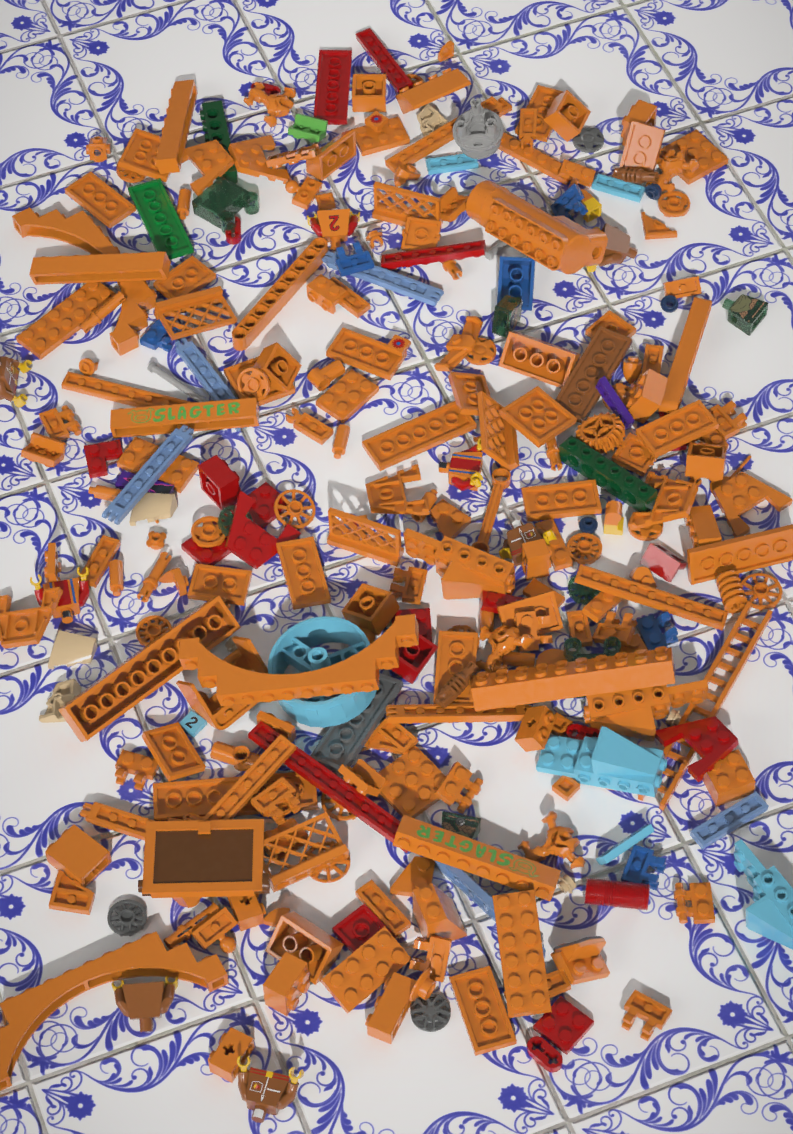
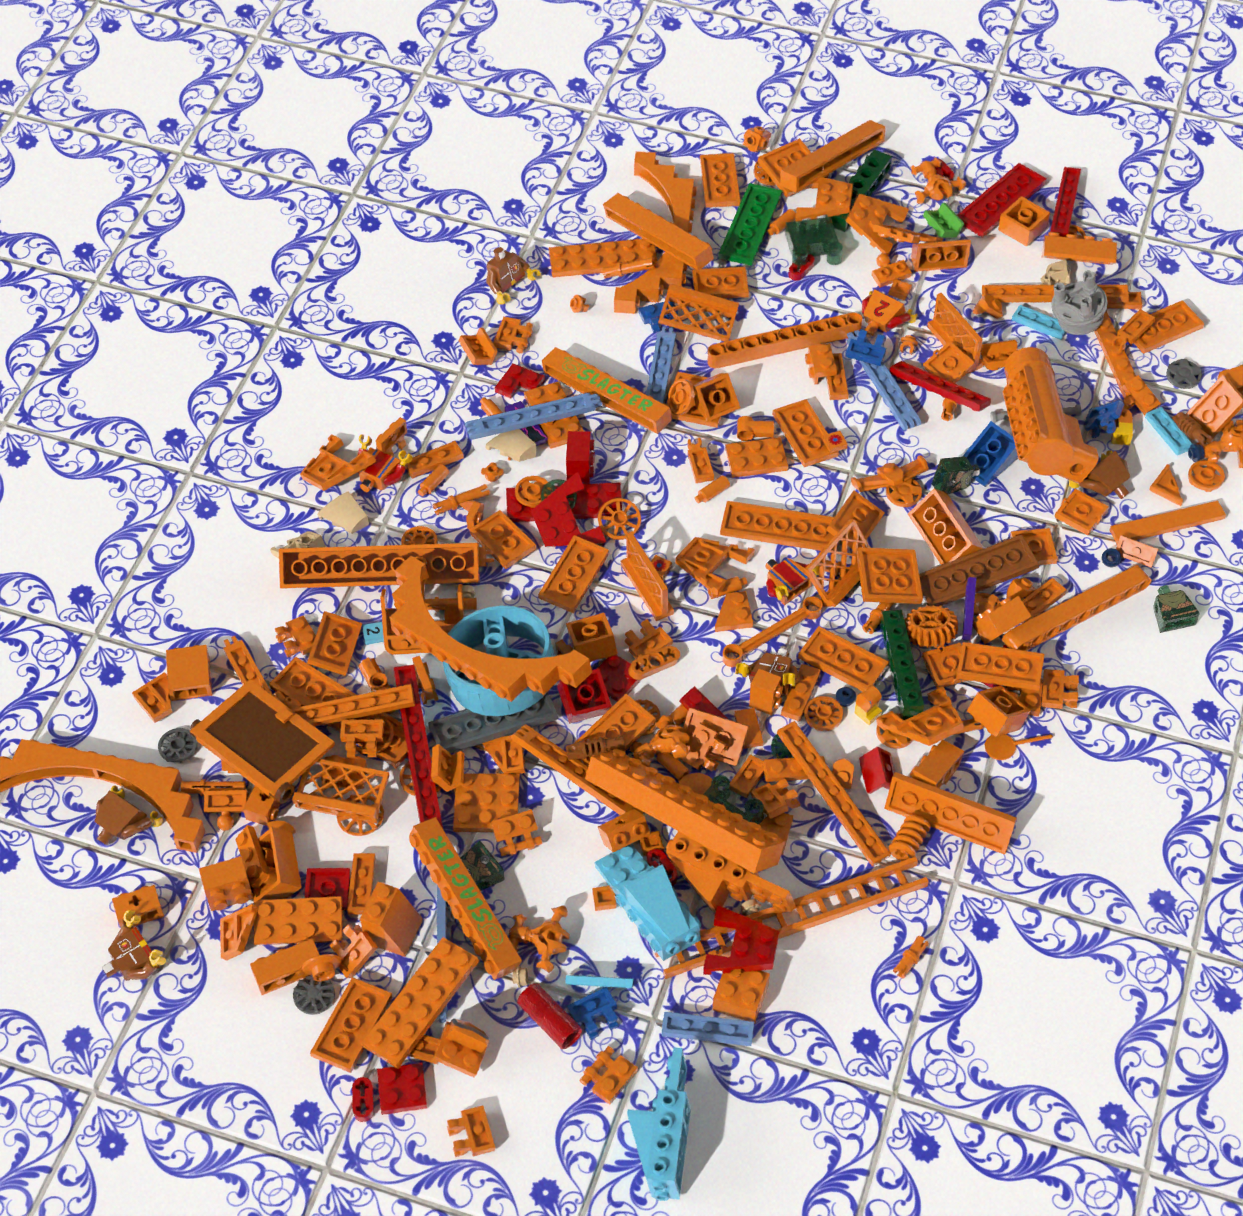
camera: 40 degrees right, 0 degrees up
orange tile [61,371,191,407] -> none
light grey bar [147,361,208,402] -> none
orange plate [354,116,410,156] -> none
orange tile [365,111,388,132] -> none
orange wing [390,856,435,897] -> none
orange wedge [403,528,515,600] -> none
orange tile [437,40,454,62] -> none
orange brick [543,90,591,142] -> none
blue plate [636,612,678,650] -> none
orange wing [713,472,793,538] -> none
orange wheel [741,573,783,611] -> none
none -> orange wing [220,904,258,961]
none -> orange plate [235,825,270,888]
none -> orange beam [628,646,680,680]
none -> orange plate [1055,489,1109,535]
none -> orange tile [1109,500,1226,544]

